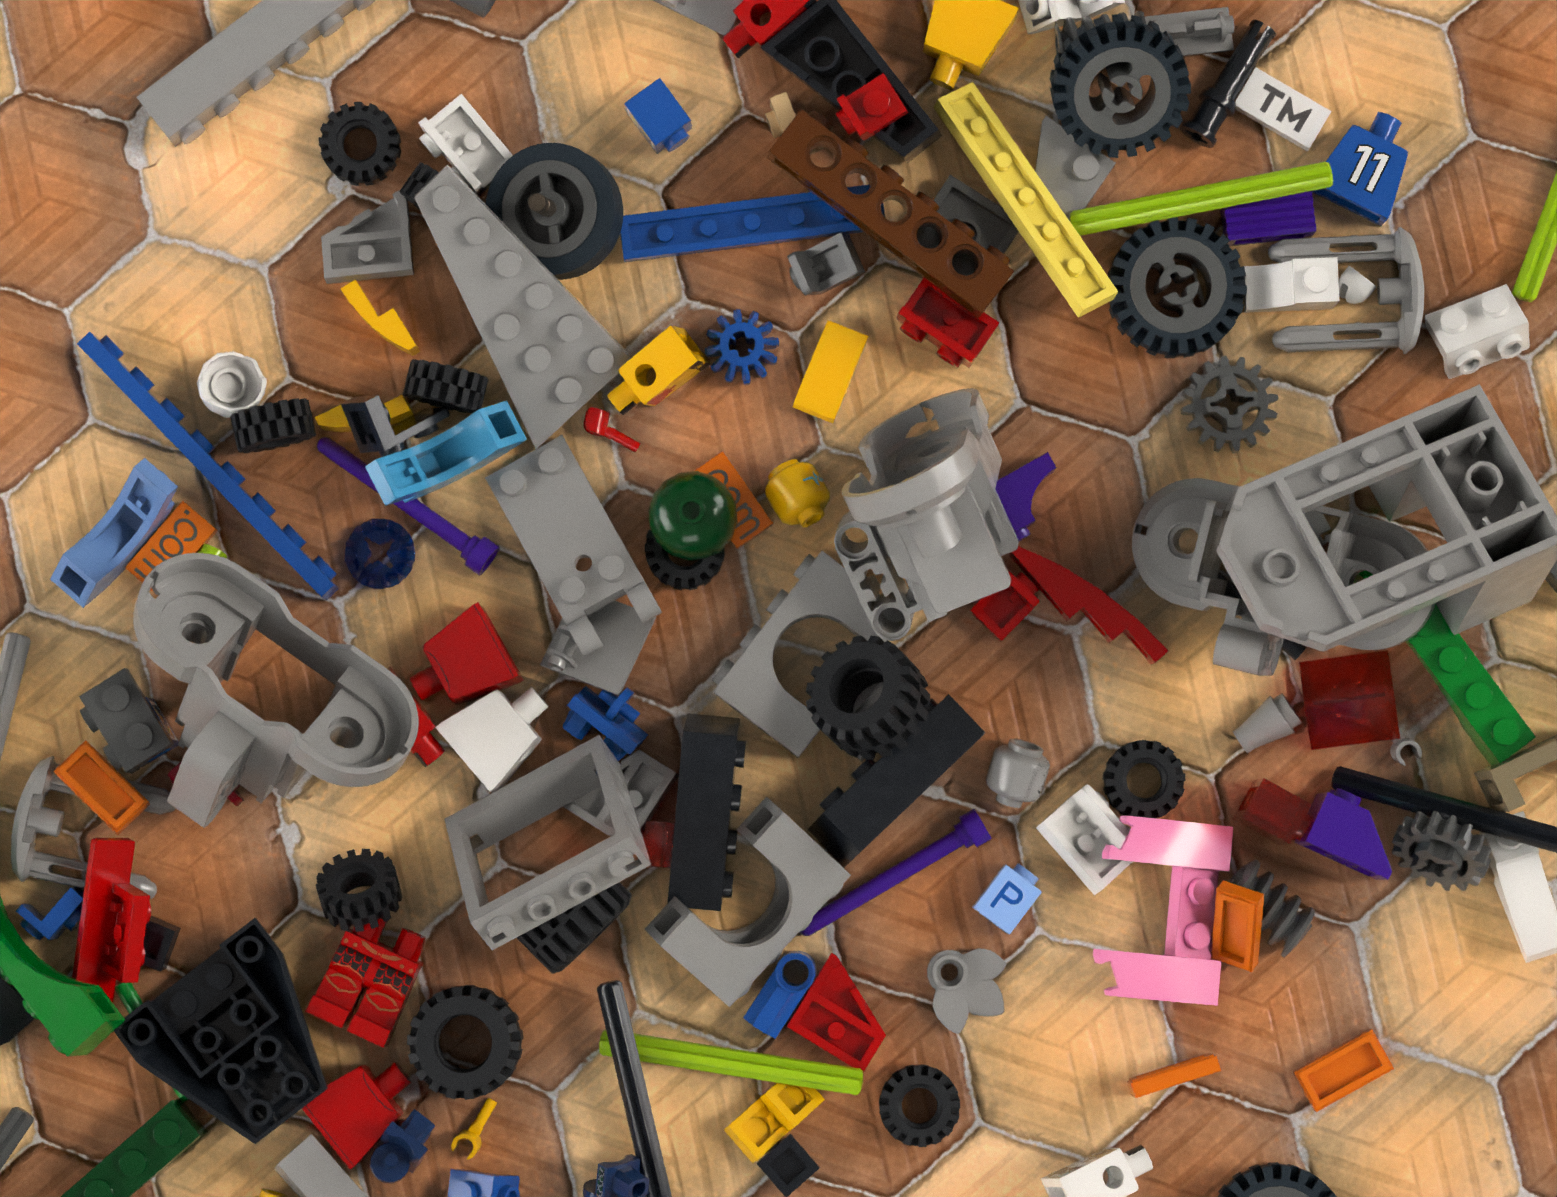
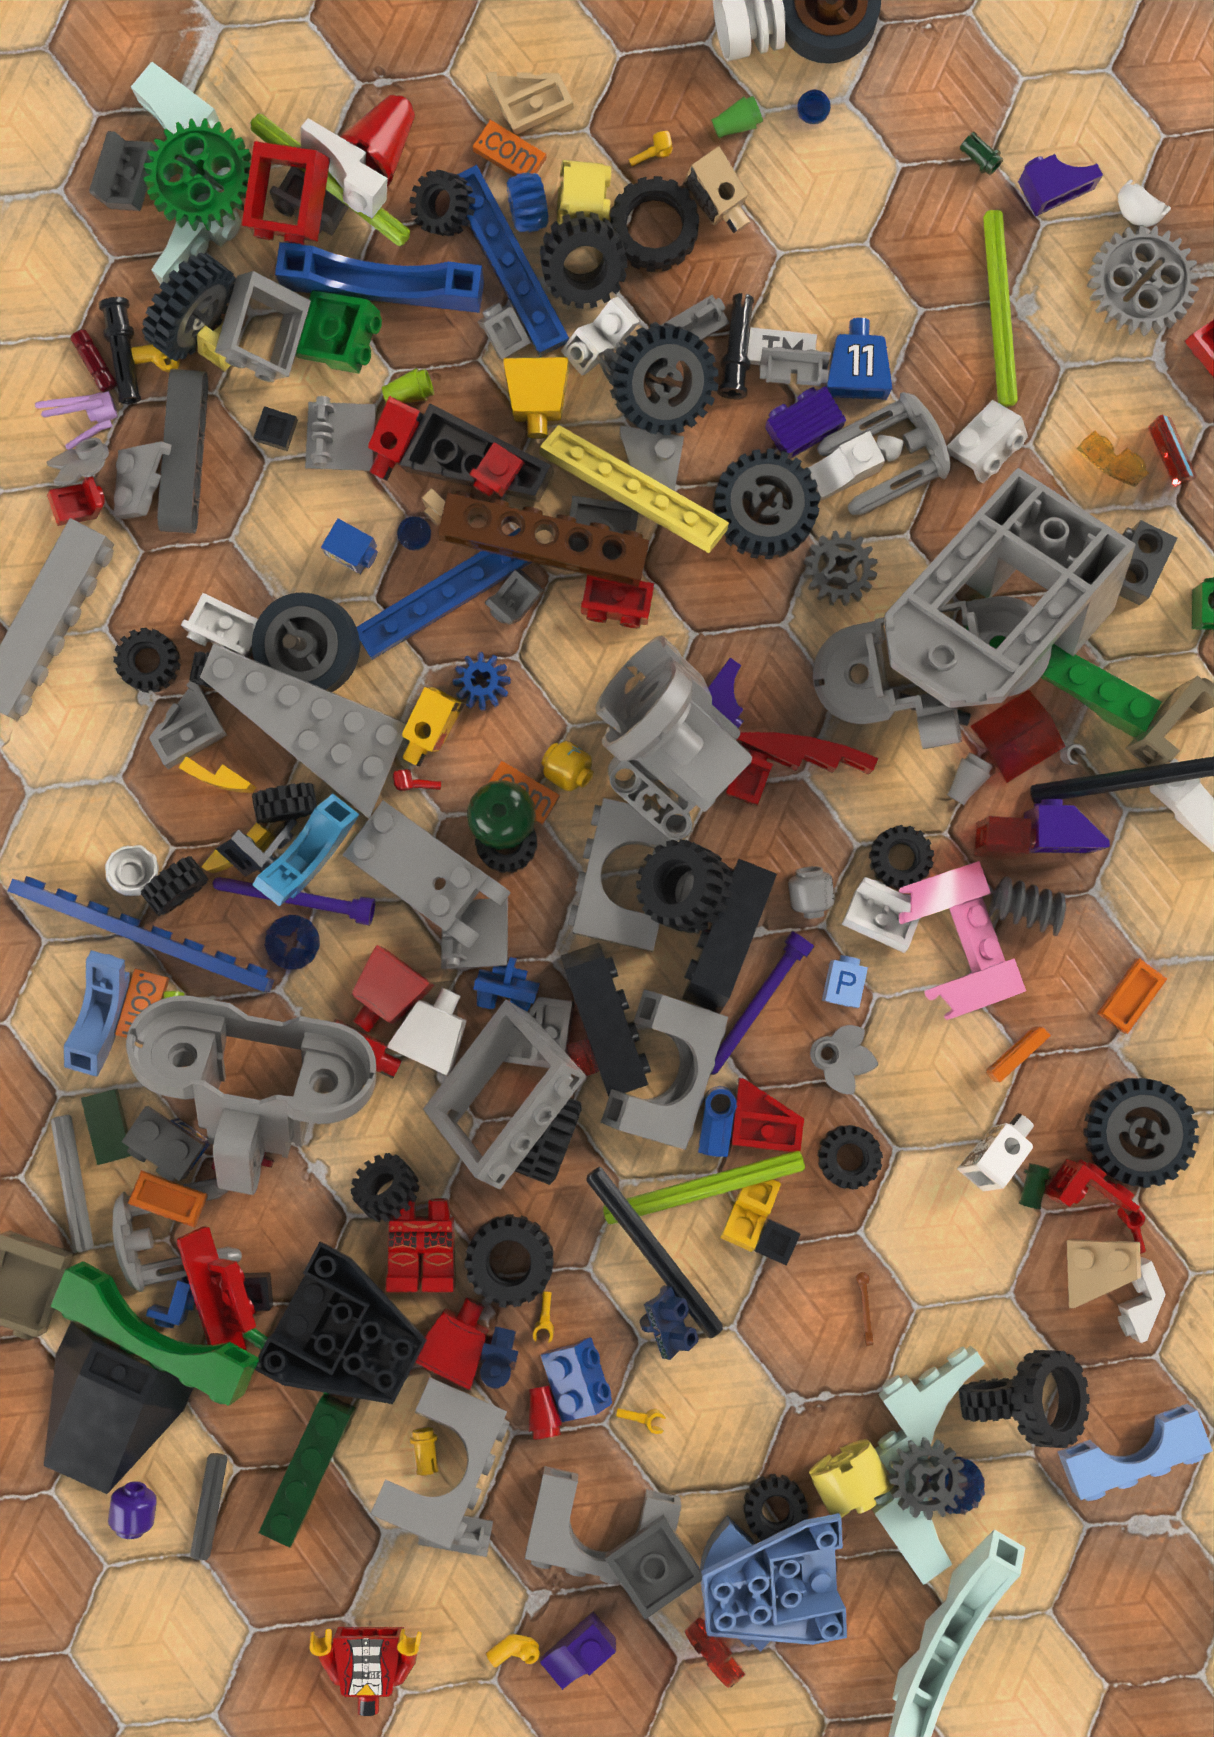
camera: 30 degrees left, 0 degrees up
yellow slope [792,320,869,423] -> none
lime axle [1070,161,1334,236] -> none
orange tile [1211,880,1264,972] -> none
dark grey gear [1392,811,1492,891] -> none
none -> dark green tile [81,1089,131,1165]
none -> clear blue plate [397,516,431,551]
none -> light grey hinge [759,347,830,387]

